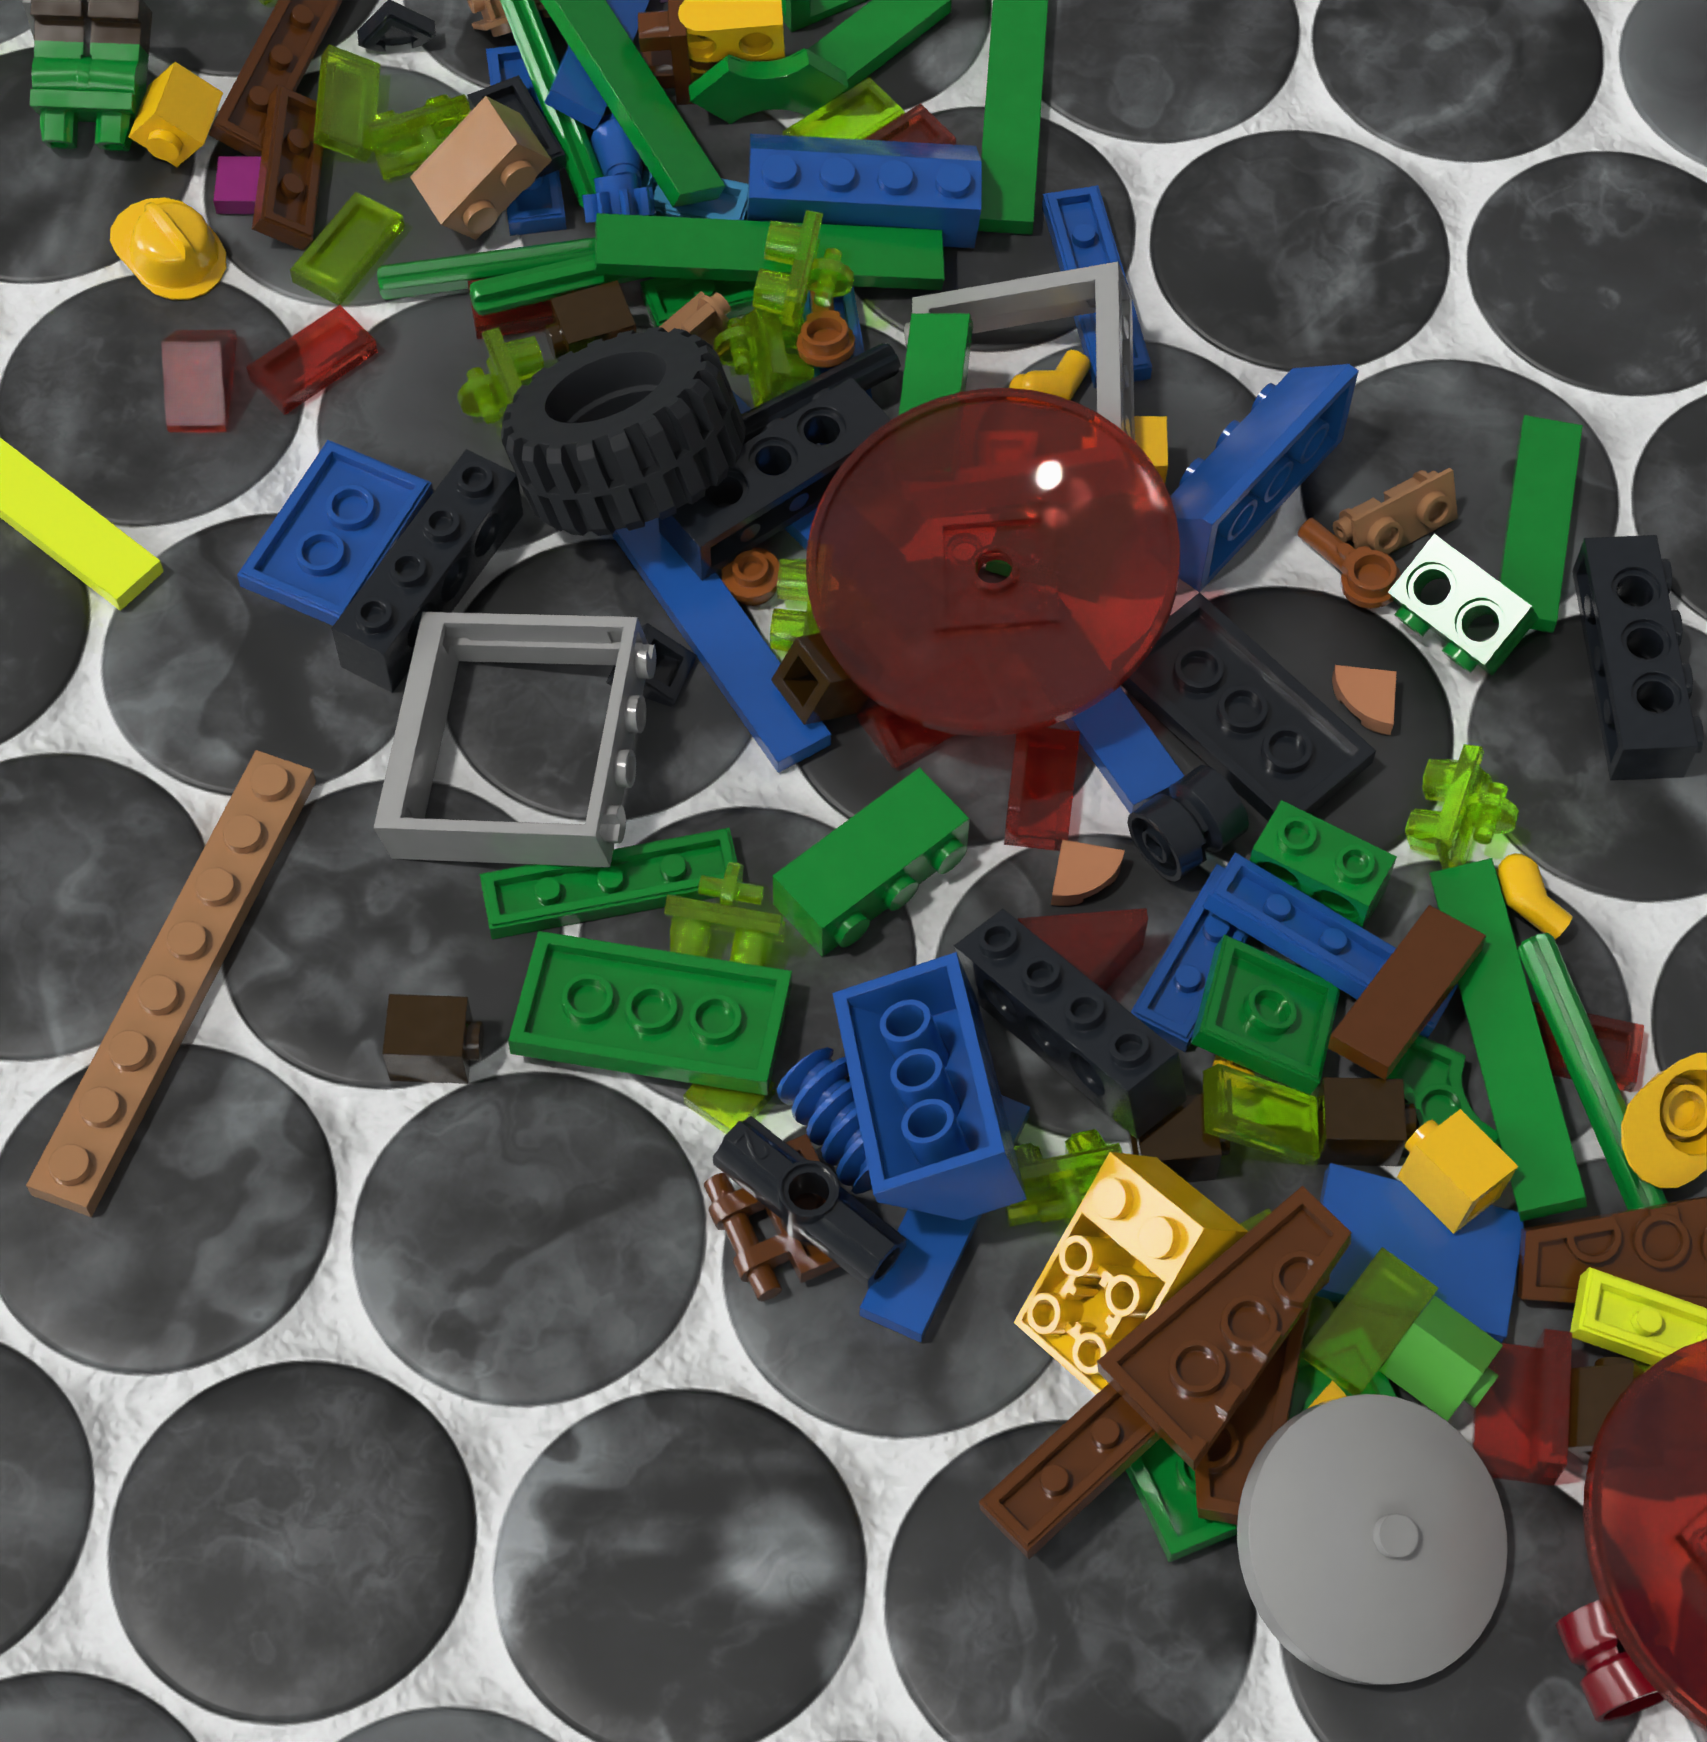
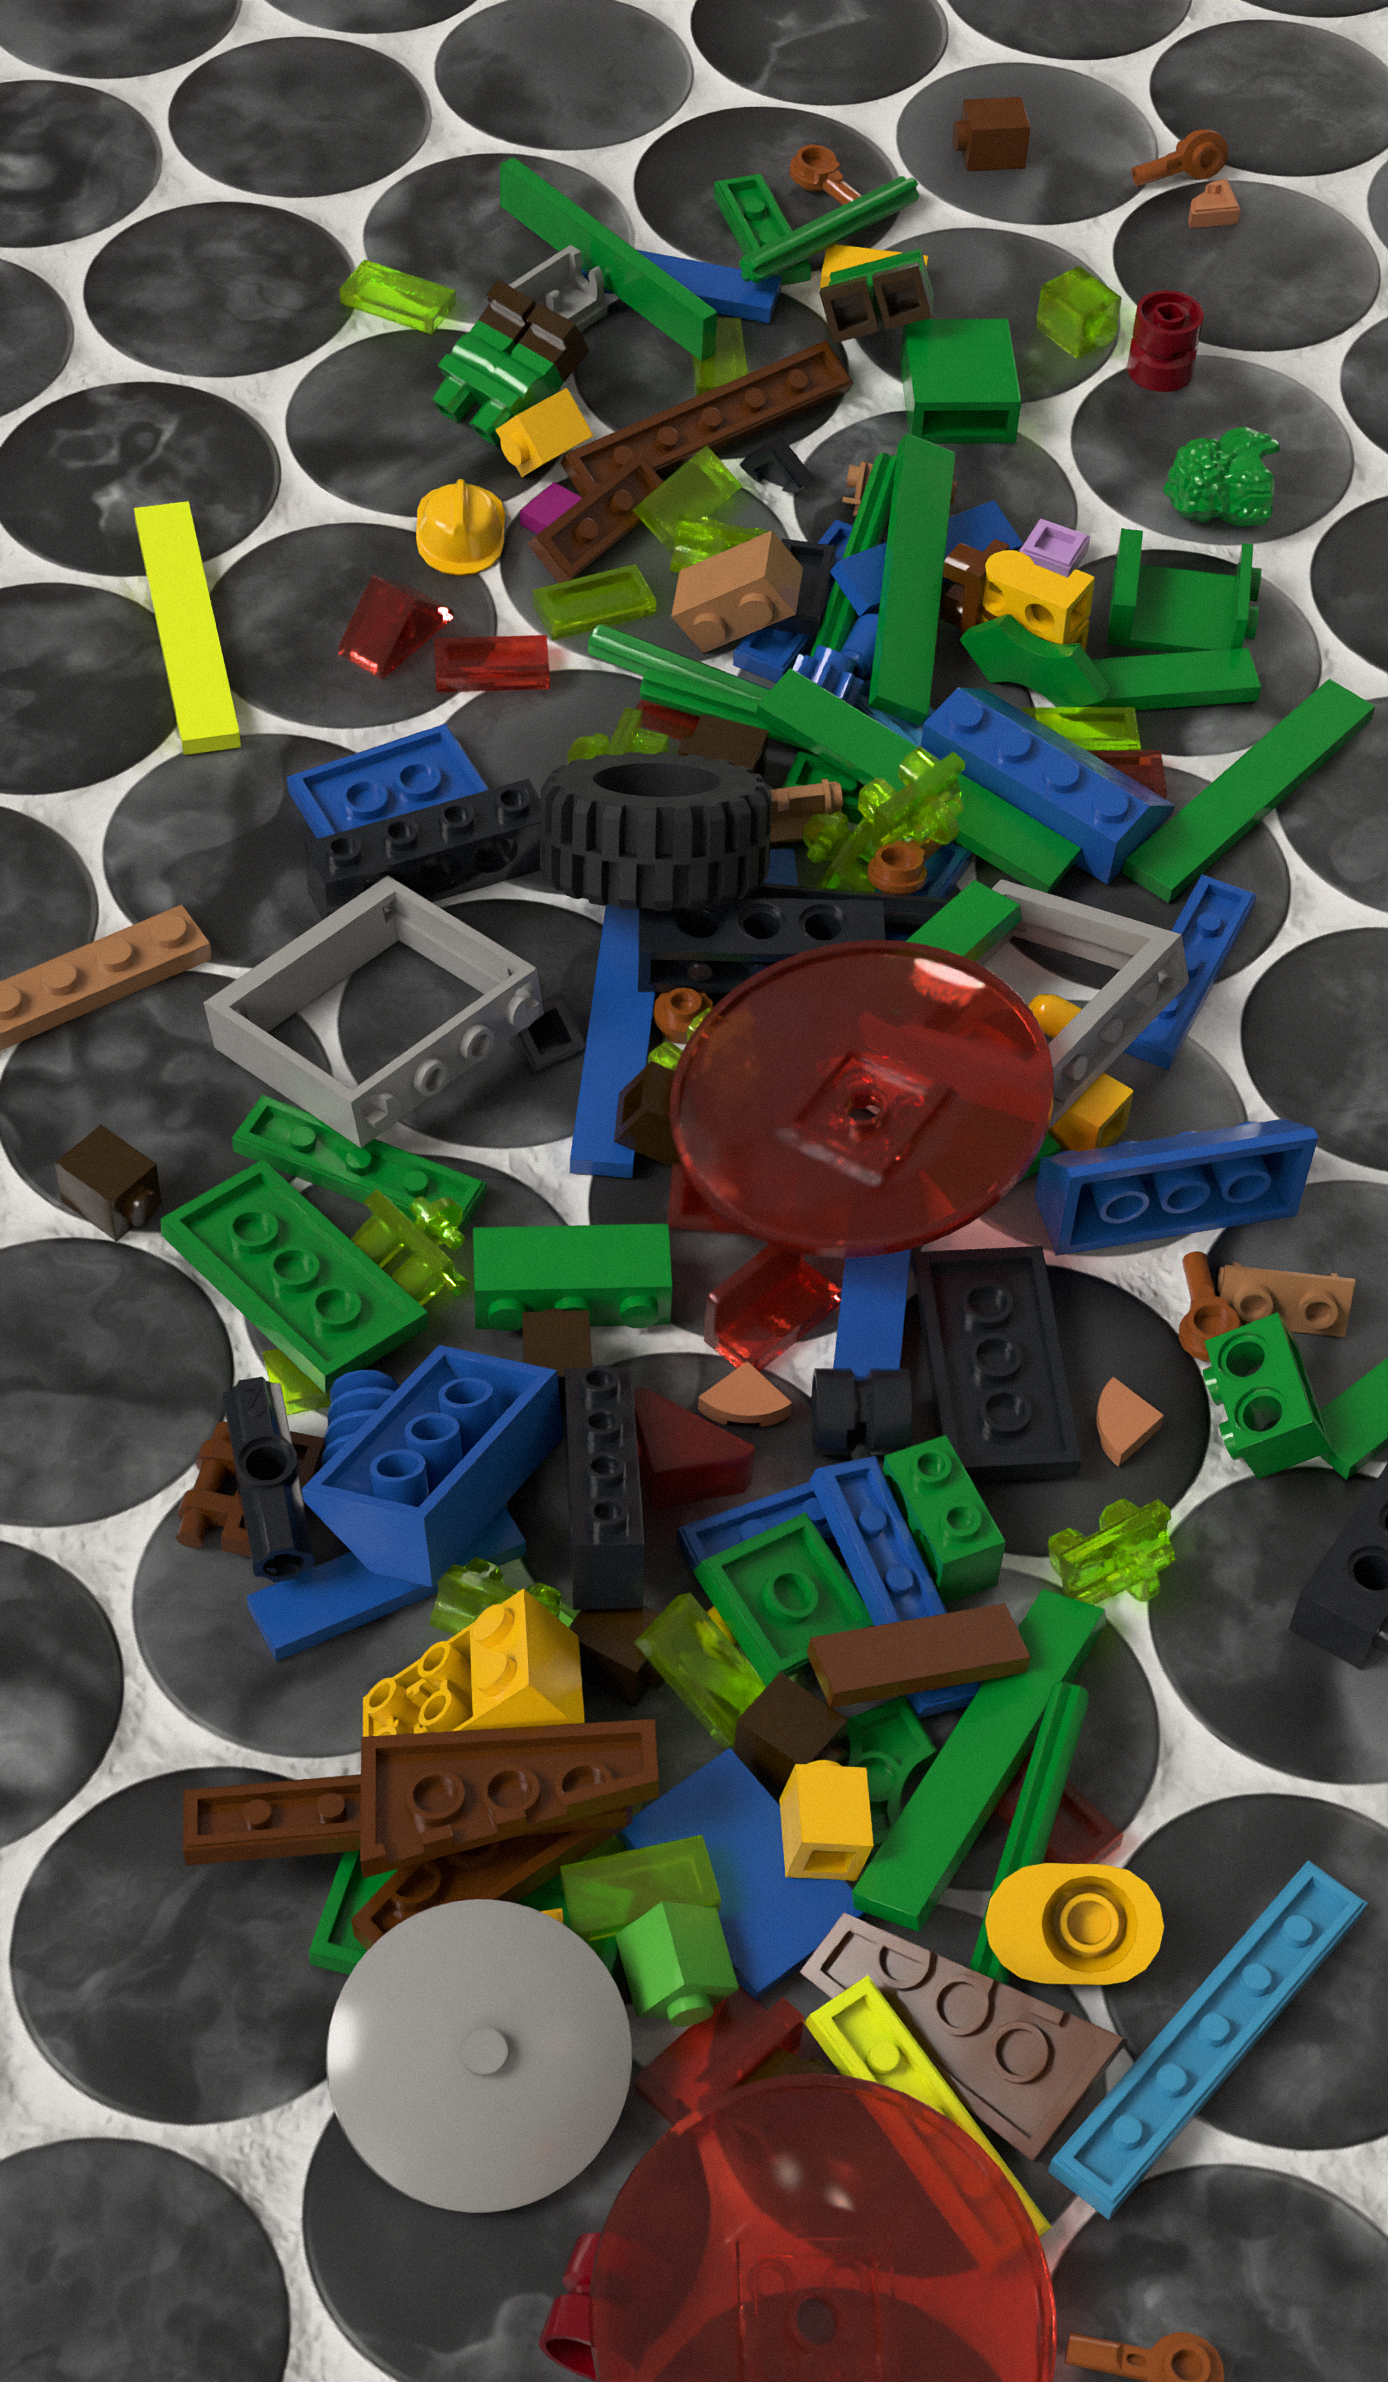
camera: 35 degrees right, 10 degrees down
yellow arm [1496,853,1573,939] -> none
none -> dark brown brick [522,1308,592,1414]

